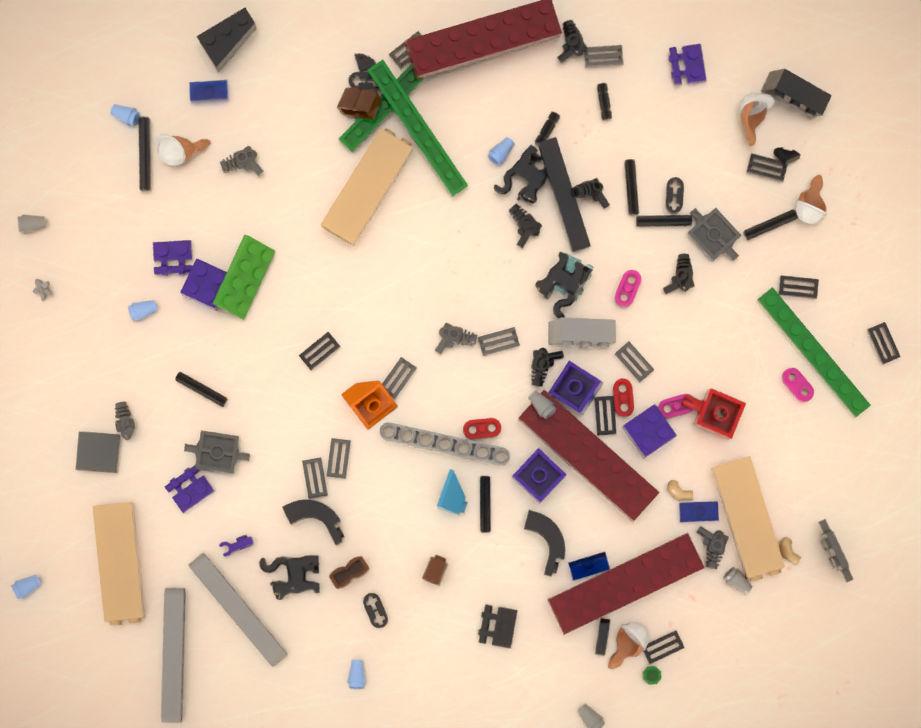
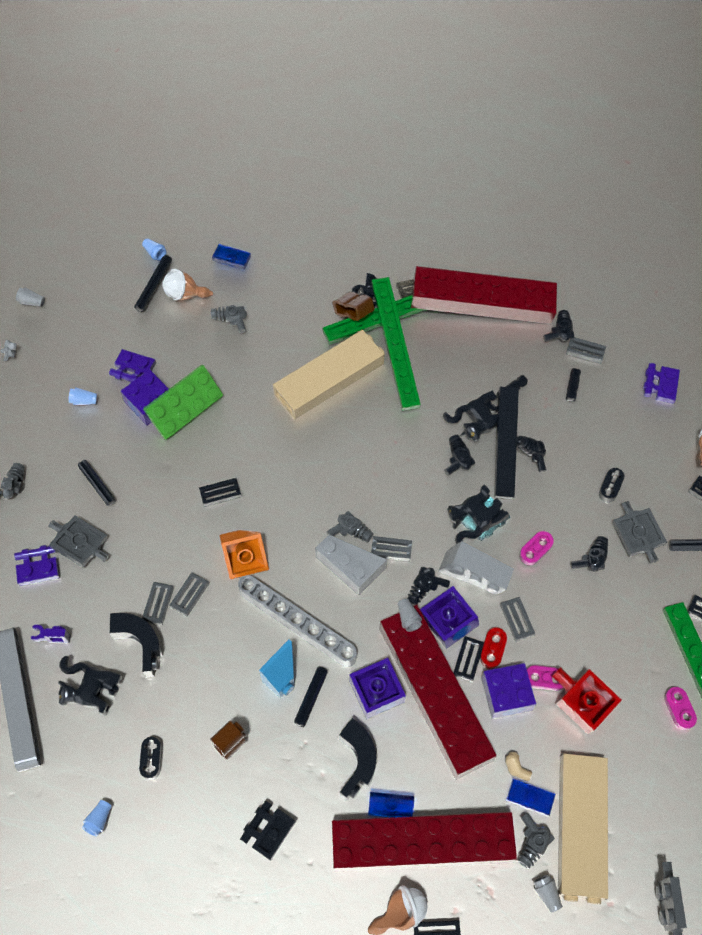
camera: 20 degrees right, 20 degrees down
black wedge [197,7,257,73] -> none
reddish brown brick [329,556,370,589] -> none
dark grey tile [382,357,417,399] -> none
red plate [463,418,501,440] -> none
light blue cone [487,137,514,165] -> none
black beam [595,618,610,656] -> none
black axle [625,159,639,215] -> none
black axle [636,215,692,227] -> none
tan arm [779,537,801,565] -> none
none -> light grey wedge [315,535,387,595]

